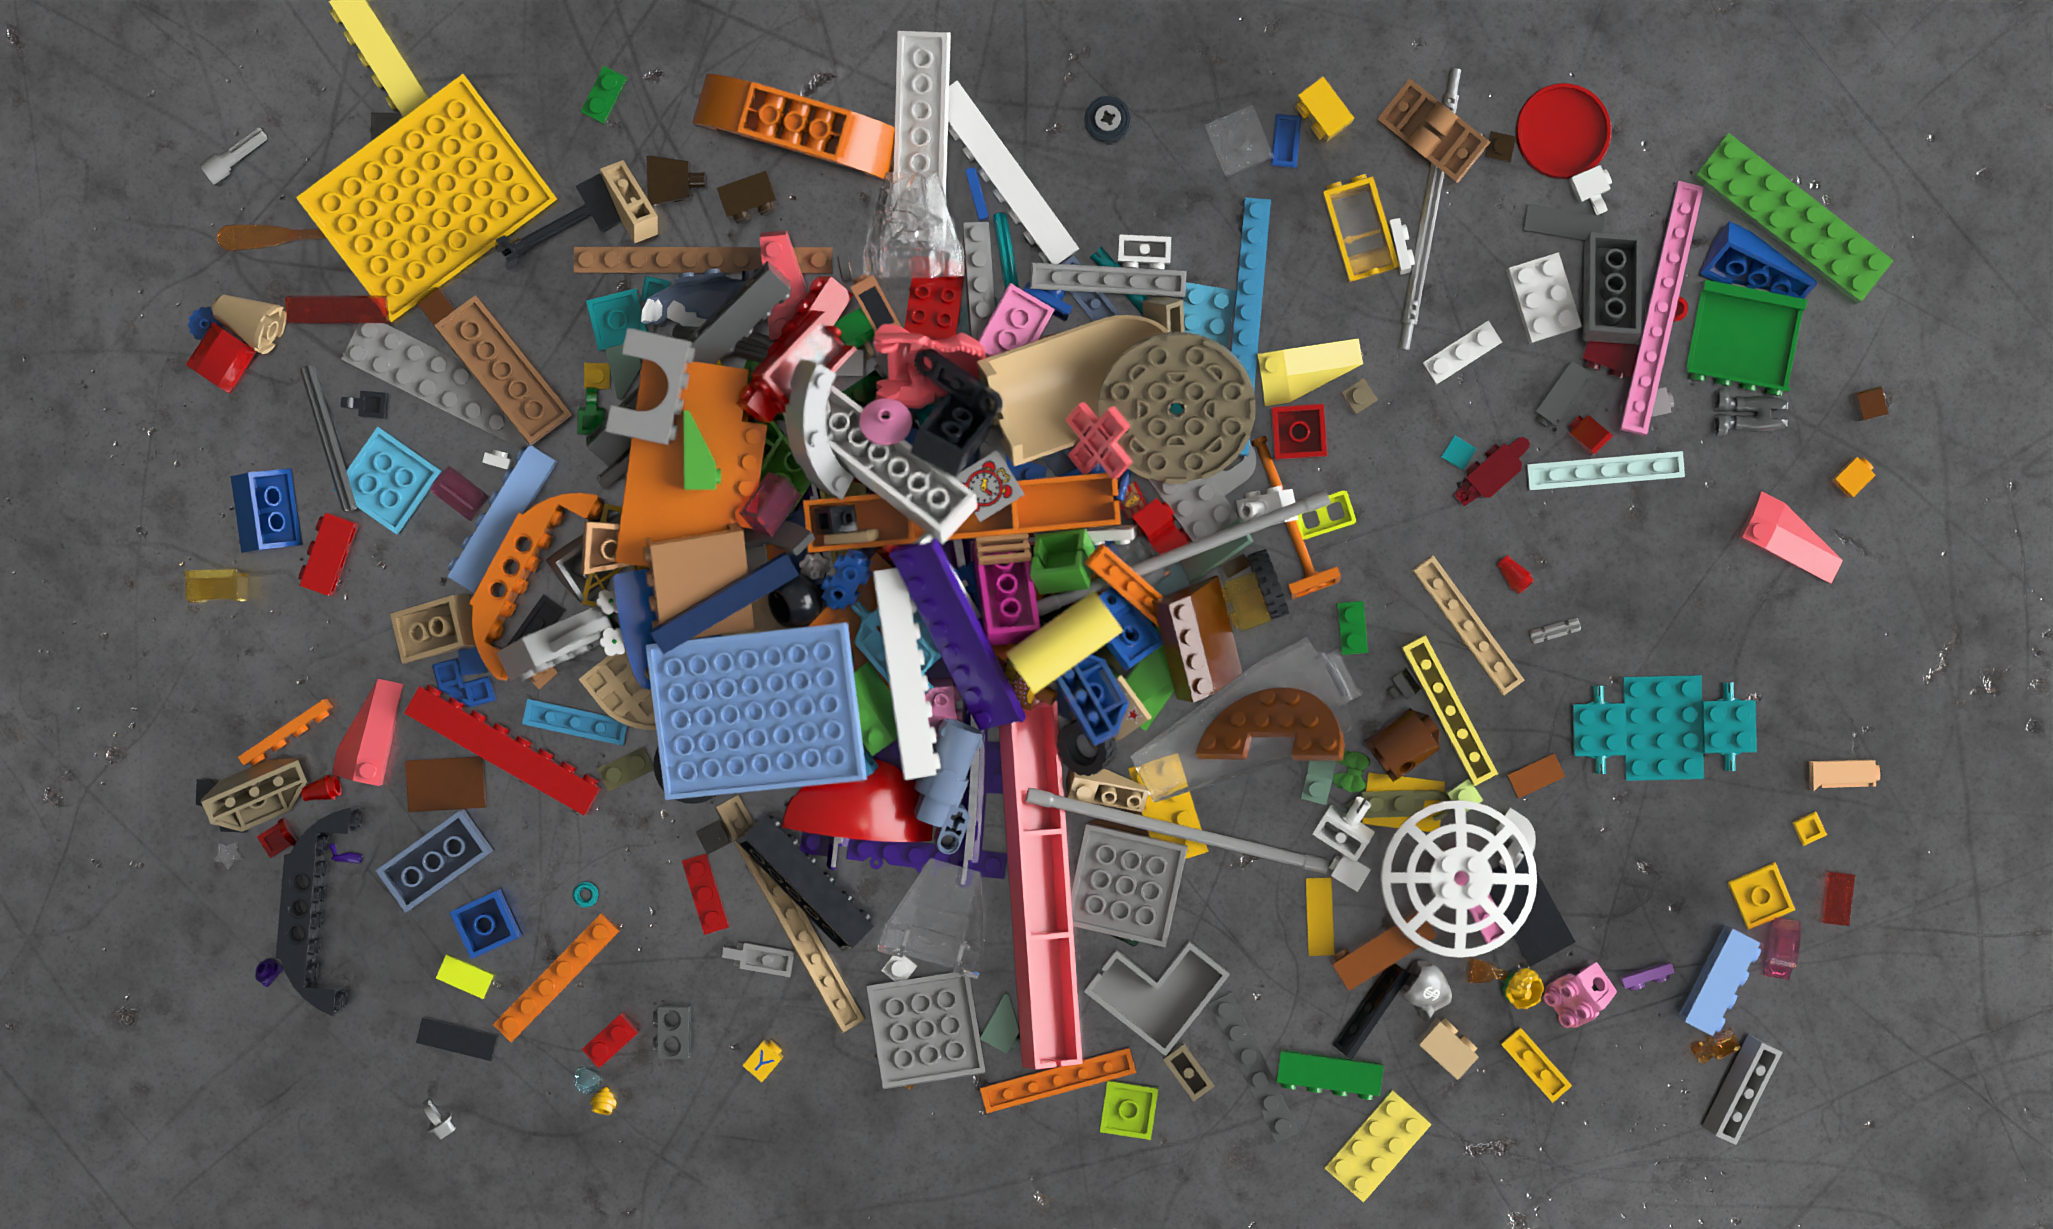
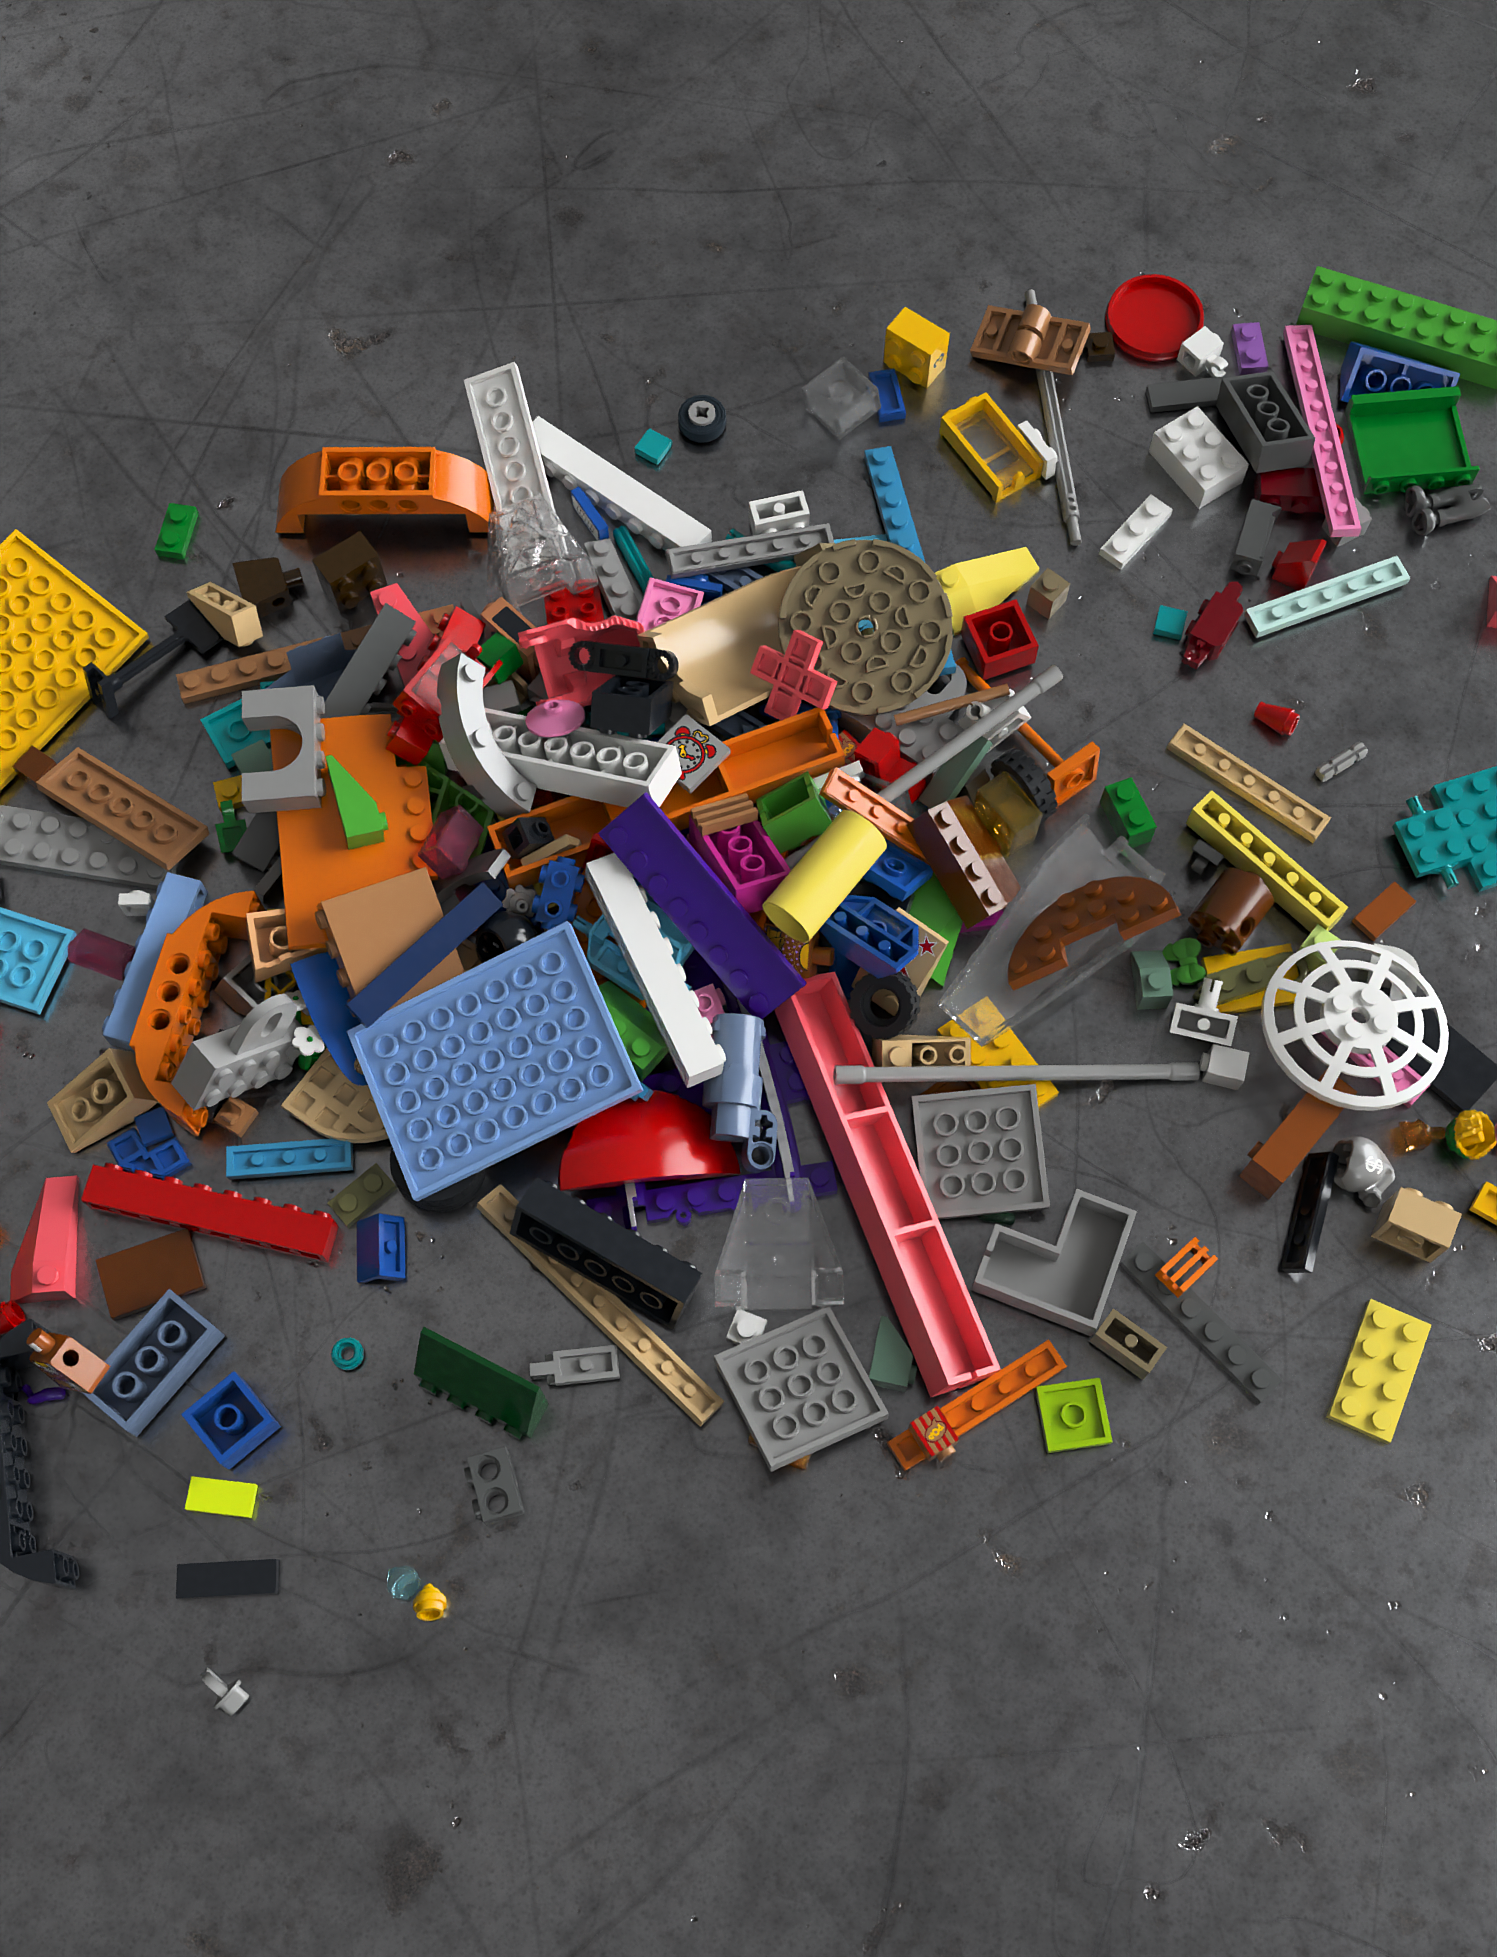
camera: 25 degrees left, 20 degrees down
orange plate [493,913,620,1042] -> none
red brick [582,1012,640,1068] -> none
red plate [682,853,730,935] -> none
clear smoke brick [696,819,732,855] -> none
yellow brick [742,1040,784,1082] -> none
green brick [1276,1049,1384,1100] -> none
neon yellow piece [1296,491,1356,540] -> none
yellow tile [1305,877,1335,956] -> none
none -> torso [26,1328,111,1394]
none -> blue panel [357,1213,405,1283]
none -> dark green slope [414,1327,549,1439]
none -> teal tile [634,428,672,465]
none -> medium nougat piece [894,684,1010,726]
none -> brick [908,1406,959,1462]
none -> orange tile [1155,1237,1218,1298]
none -> medium lavender plate [1231,322,1269,375]

